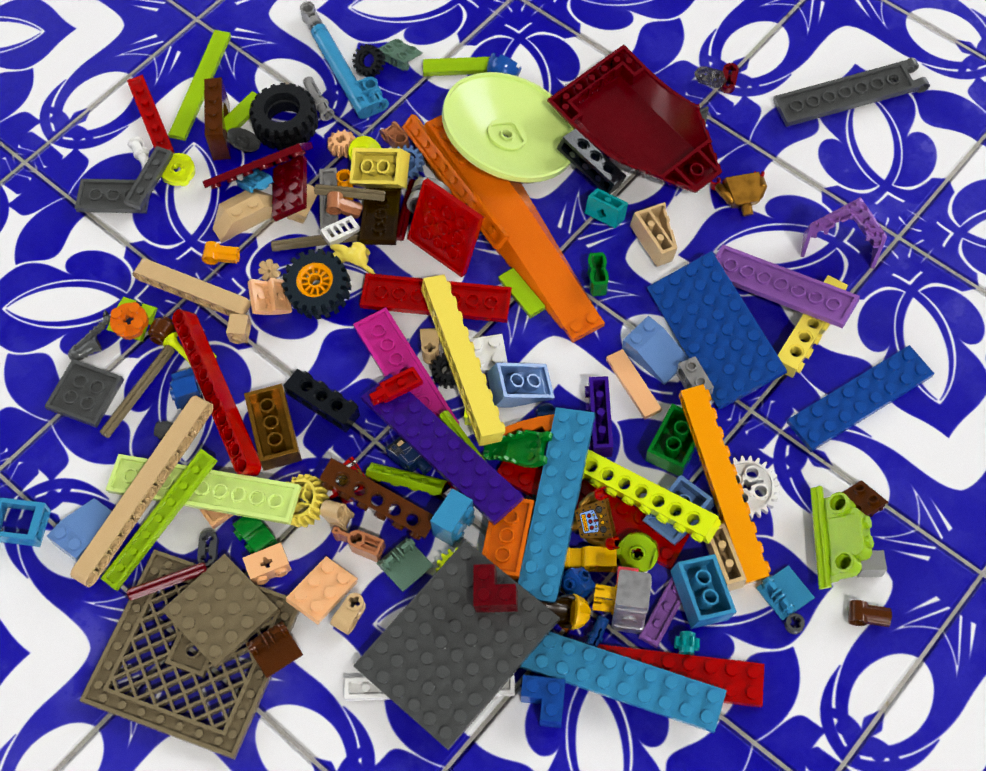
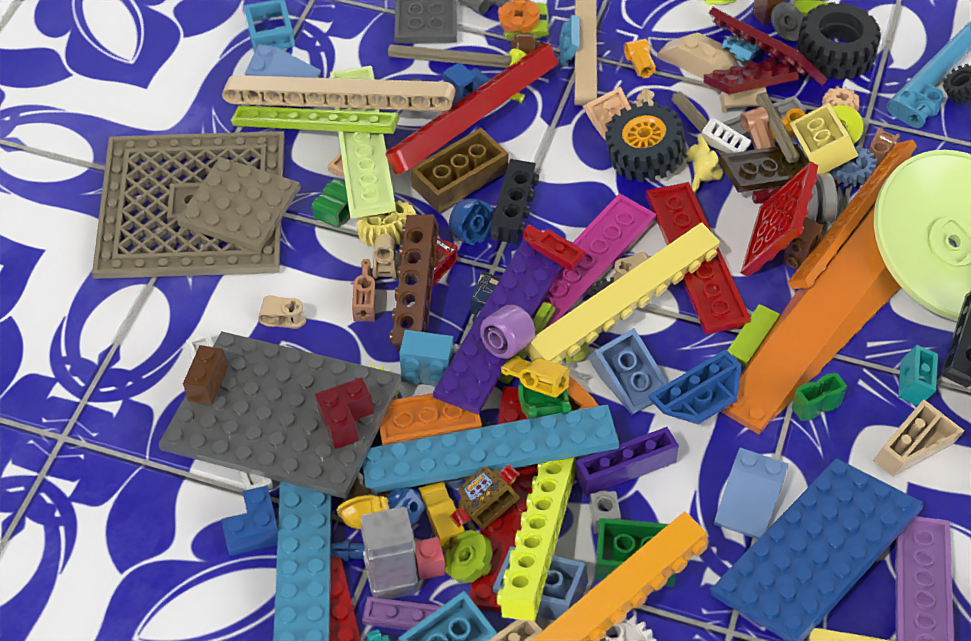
camera: 65 degrees right, 10 degrees down
dark red axle [127,562,207,600] -> none
dark grey beam [197,530,219,568] -> none
tan brick [226,313,252,344] -> none
light nougat brick [242,542,292,585] -> none
reddish brown hinge [246,621,303,678] -> none
light nougat plate [286,556,358,625] -> none
light grey pin [303,76,335,121] -> none
lime plate [365,463,447,496] -> none
sand green hinge [376,537,434,592] -> none
white plate [469,334,508,374] -> none
dark blue plate [536,403,555,417] -> none
light nougat tile [606,349,662,420] -> none
light grey brick [676,356,714,395] -> none
none -> reddish brown brick [183,345,228,406]
none -> blue cylinder [449,198,493,245]
none -> medium lavender head [480,305,535,359]
none -> yellow piece [501,356,569,398]
none -> dark azure plate [560,15,579,66]
none -> light grey brick [589,491,621,533]
none -> blue wedge [648,349,741,425]

